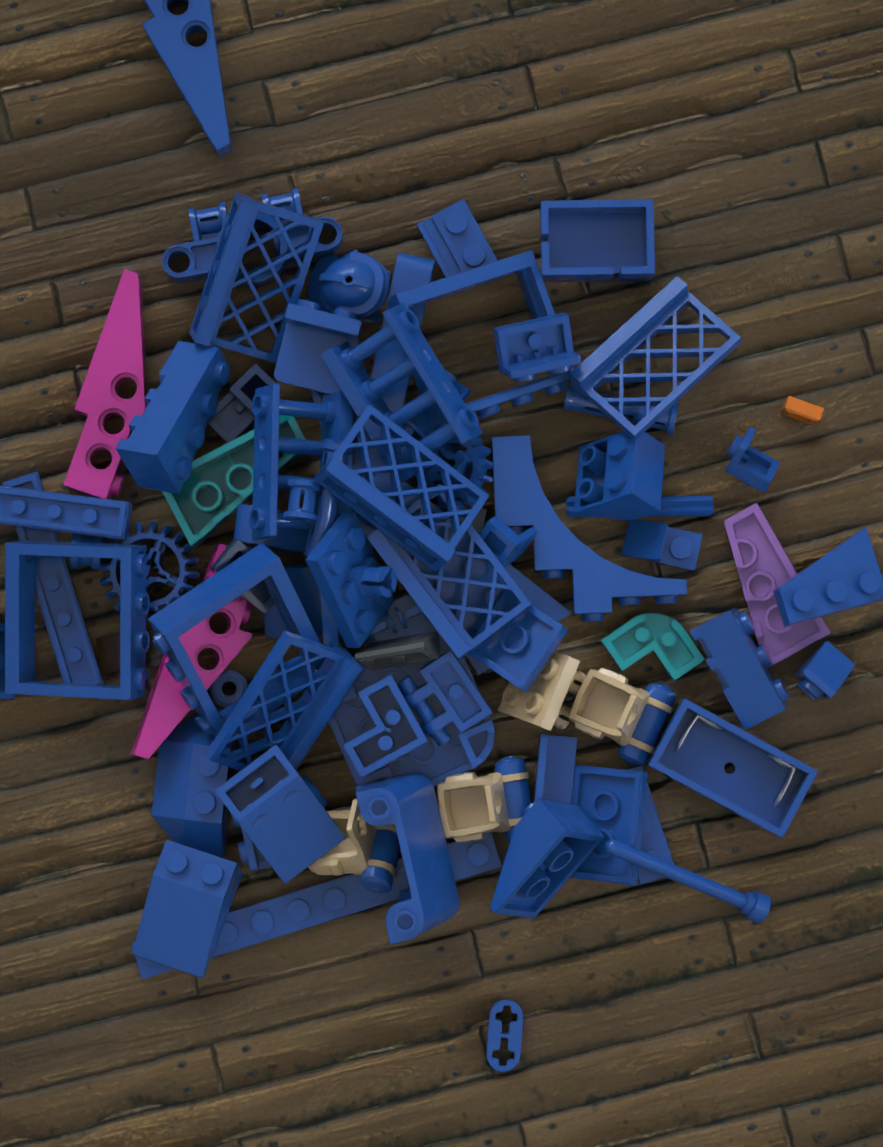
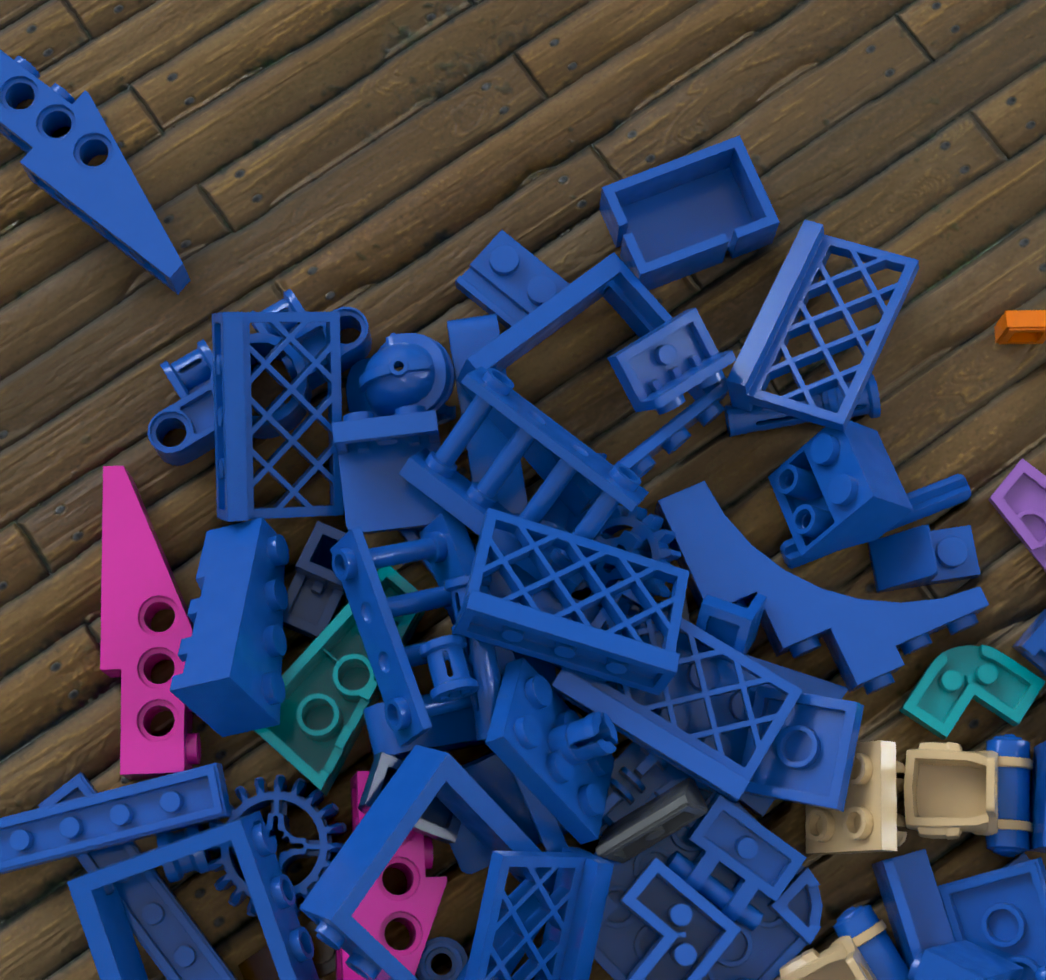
camera: 20 degrees left, 10 degrees down
blue bracket [725,427,780,493] -> none

